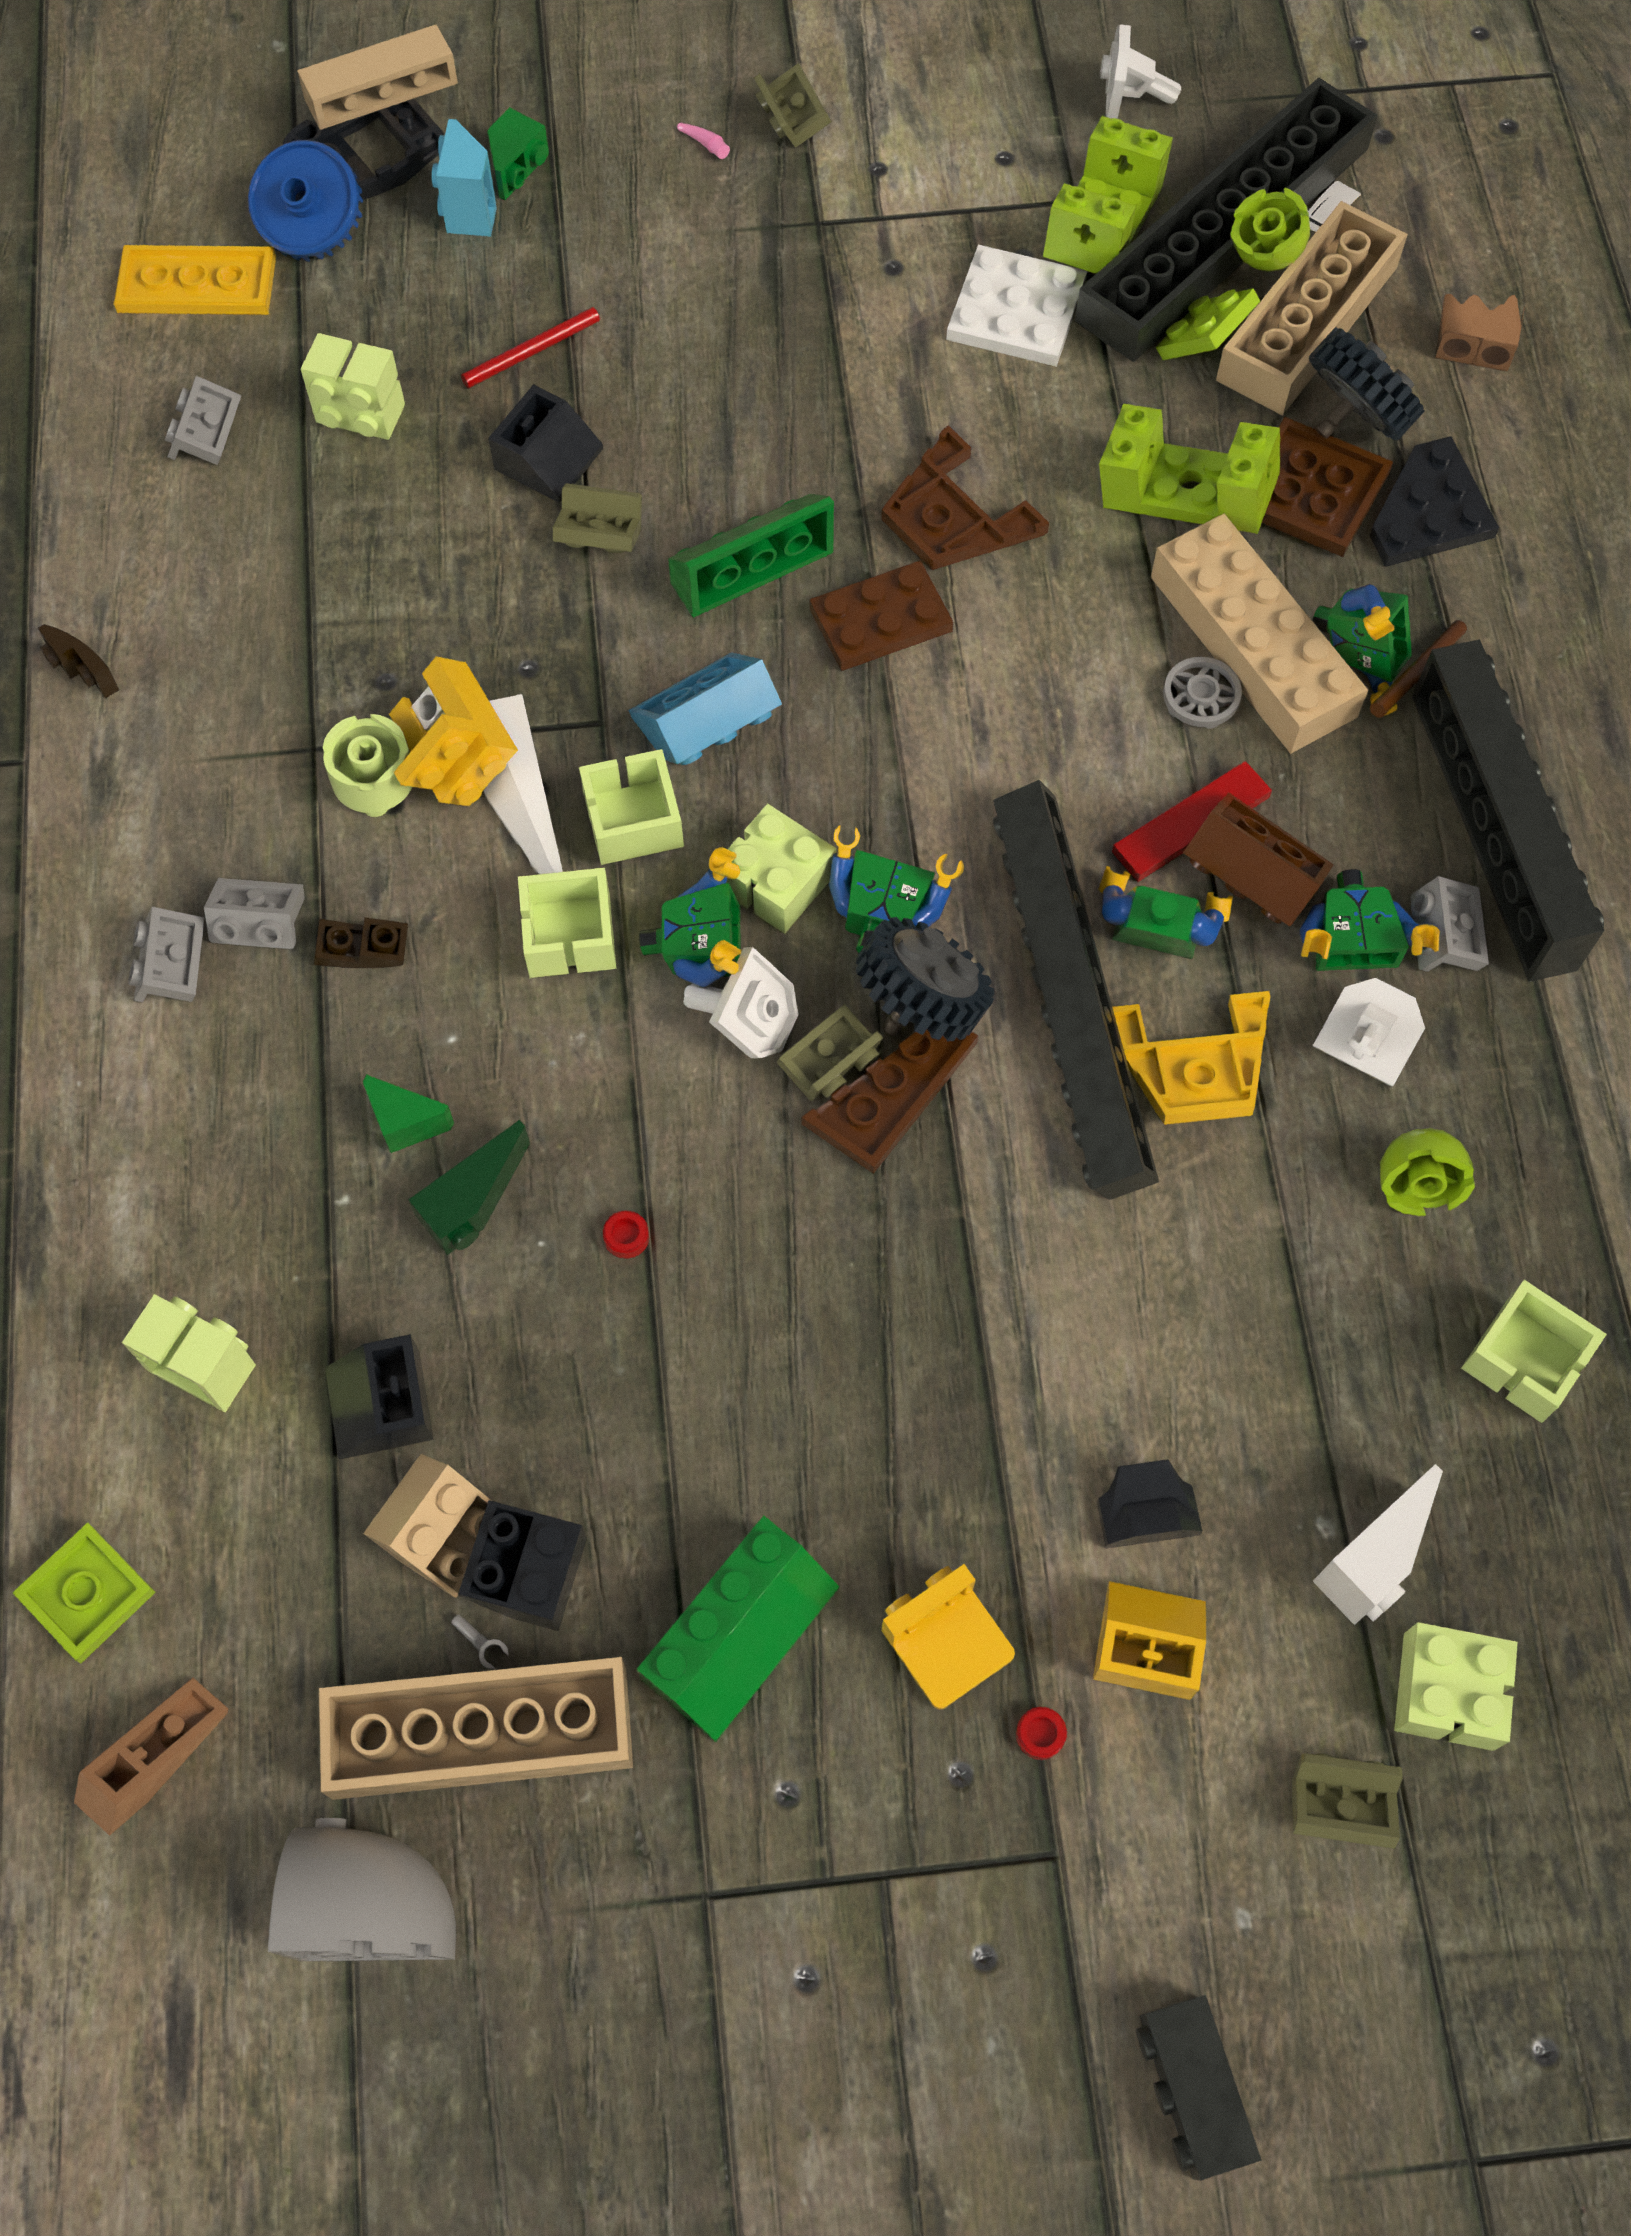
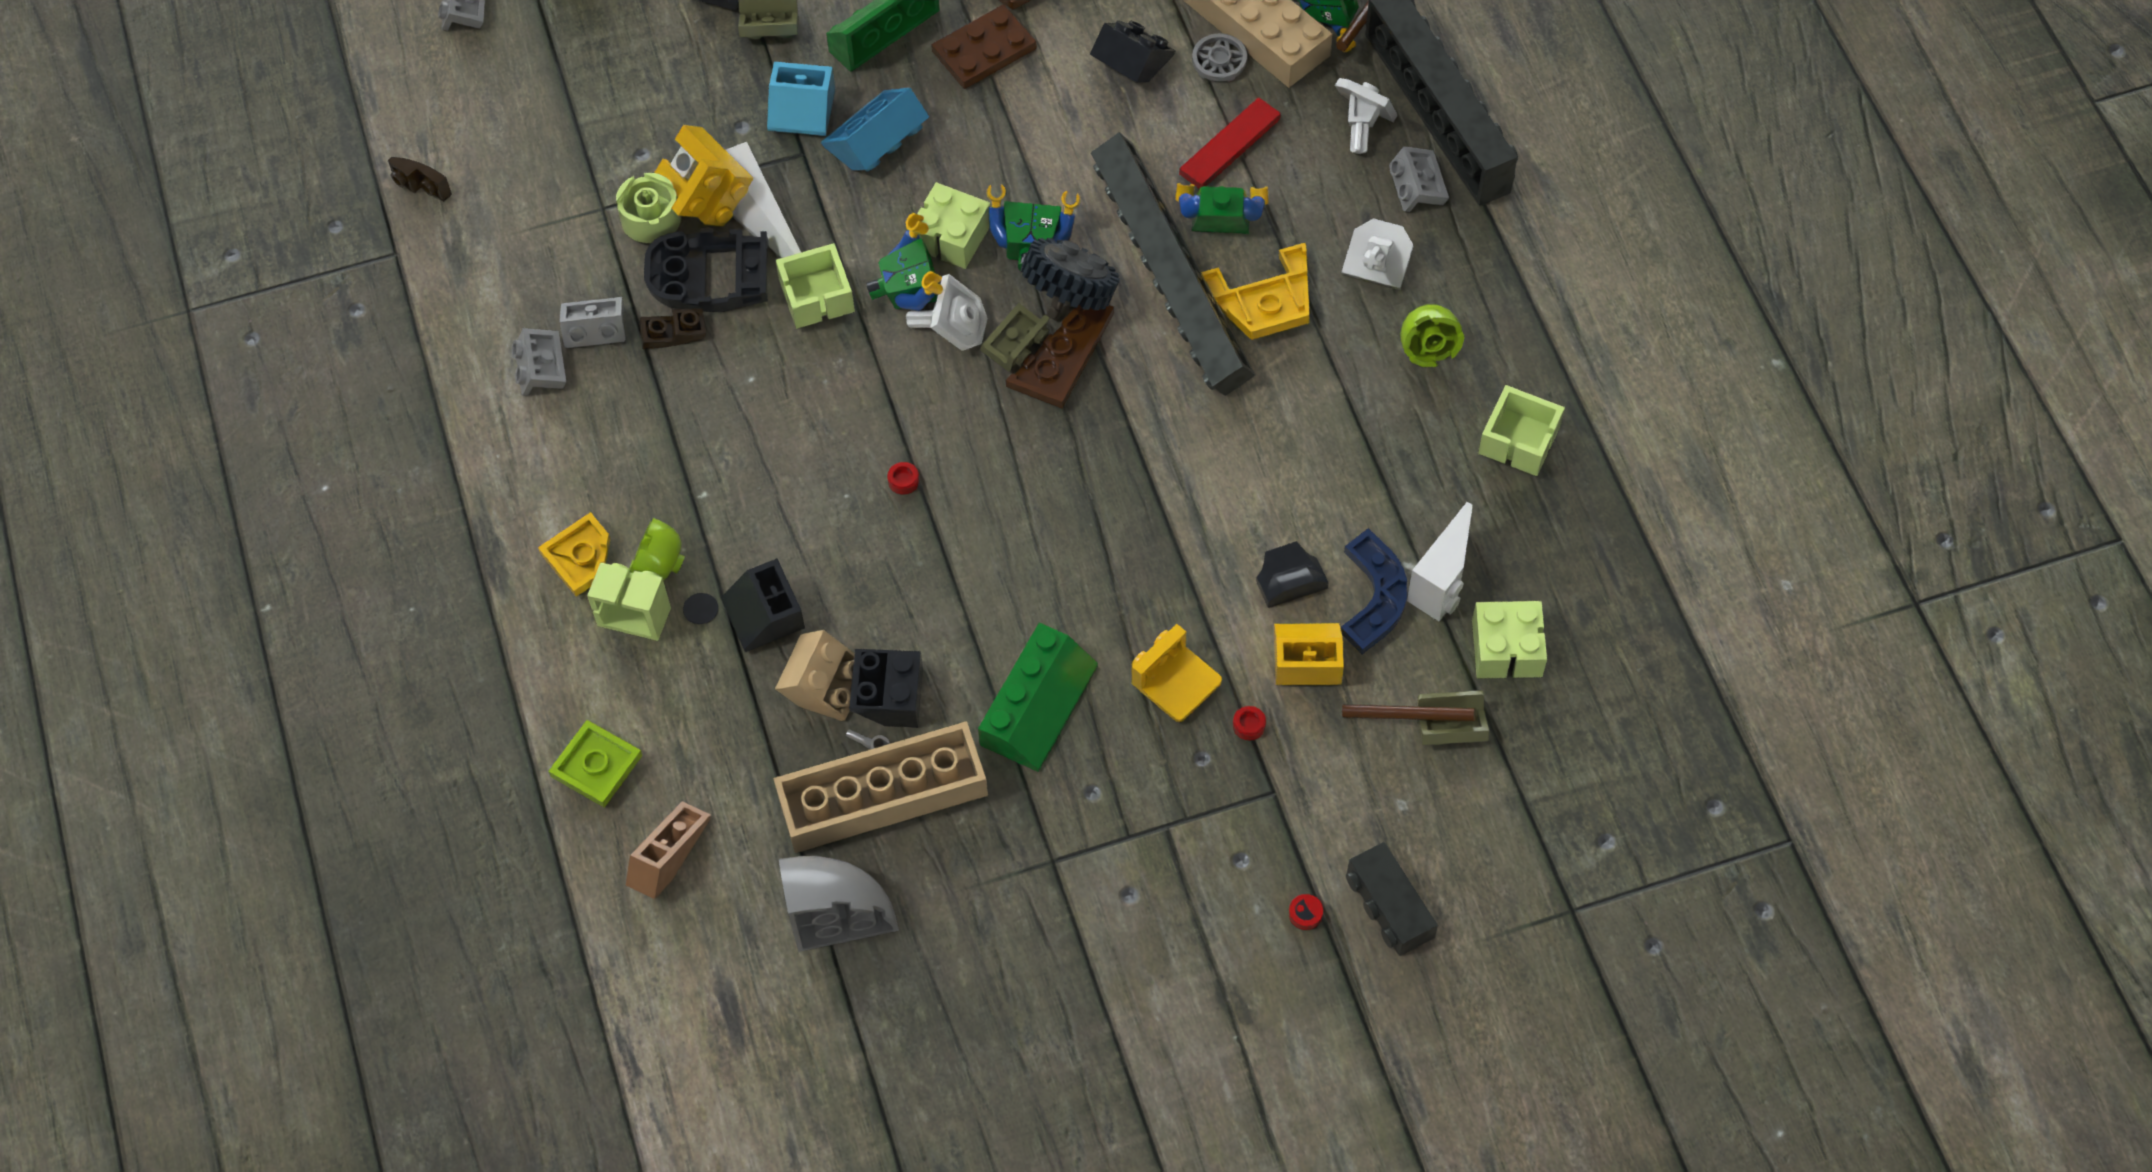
camera: 10 degrees left, 5 degrees down
green slope [363,1074,454,1153] -> none
dark green slope [408,1120,530,1255] -> none
yellowish green piece [579,749,684,865] -> none
reddish brown slope [1183,793,1334,927] -> none
green torso [1299,869,1440,971] -> none
none -> yellow plate [538,512,611,597]
none -> lime cylinder [629,518,685,580]
none -> black slope [644,227,768,312]
none -> black sticker [683,593,718,624]
none -> medium azure slope [767,62,836,136]
none -> black slope [1090,20,1176,83]
none -> red tile [1289,894,1323,930]
none -> white piece [1335,78,1397,154]
none -> dark blue plate [1340,528,1407,654]
none -> reddish brown bar [1342,704,1476,722]

